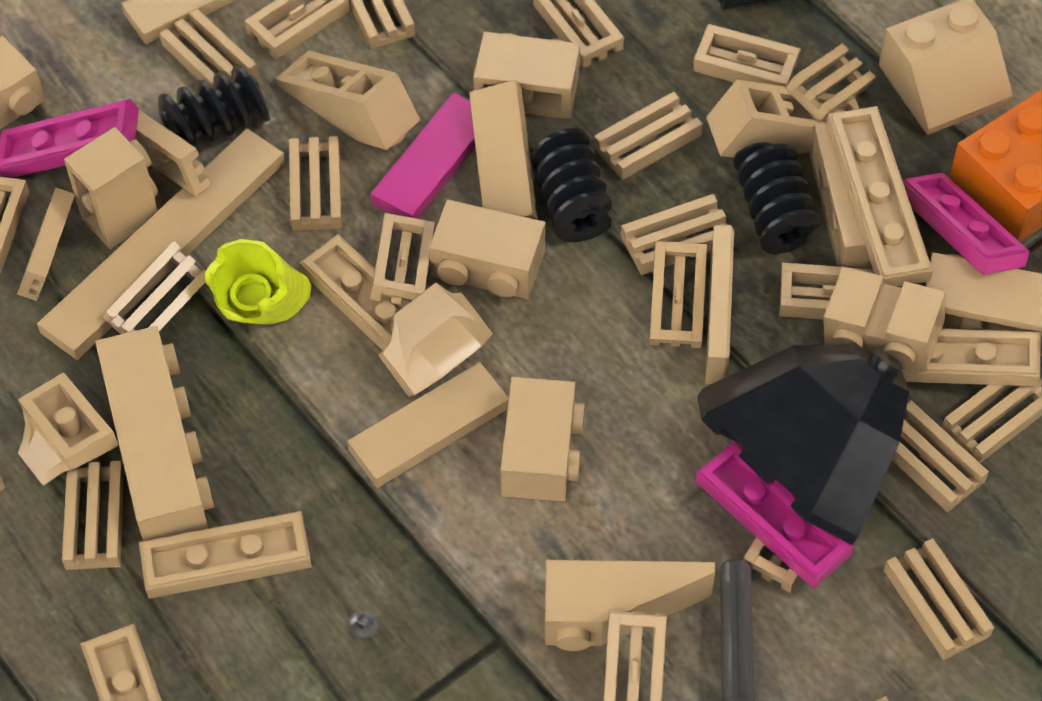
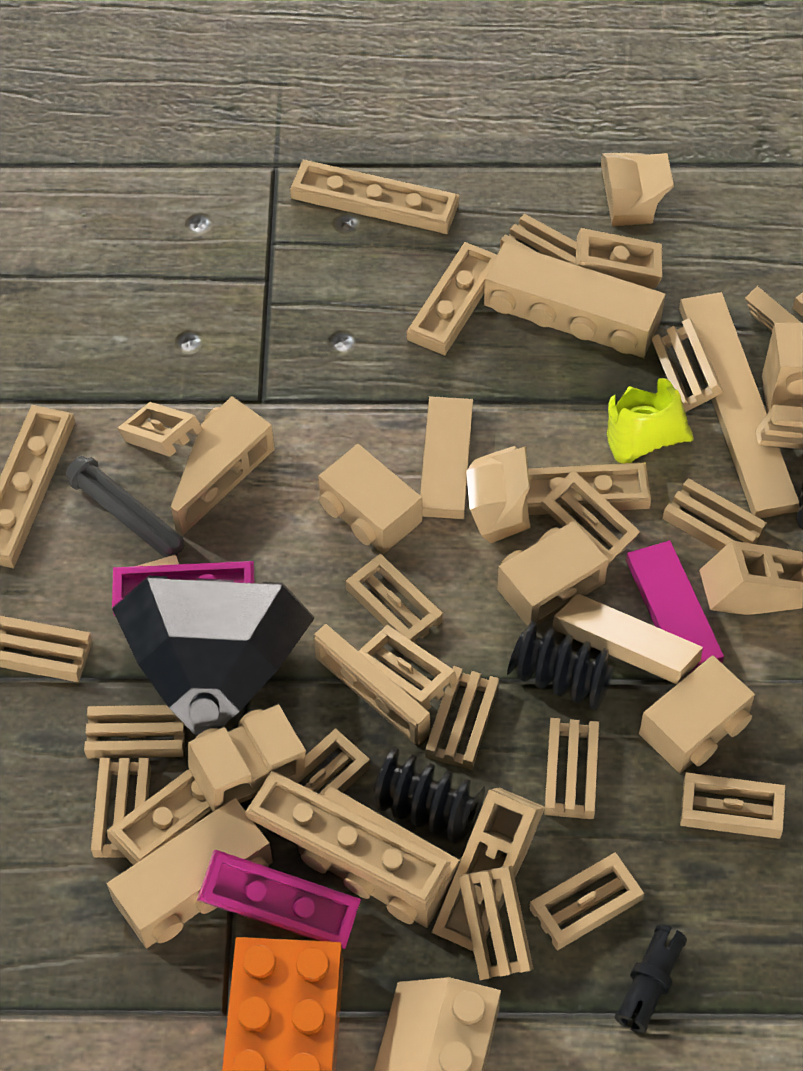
camera: 130 degrees right, 0 degrees up
none -> tan tile [346,553,443,643]

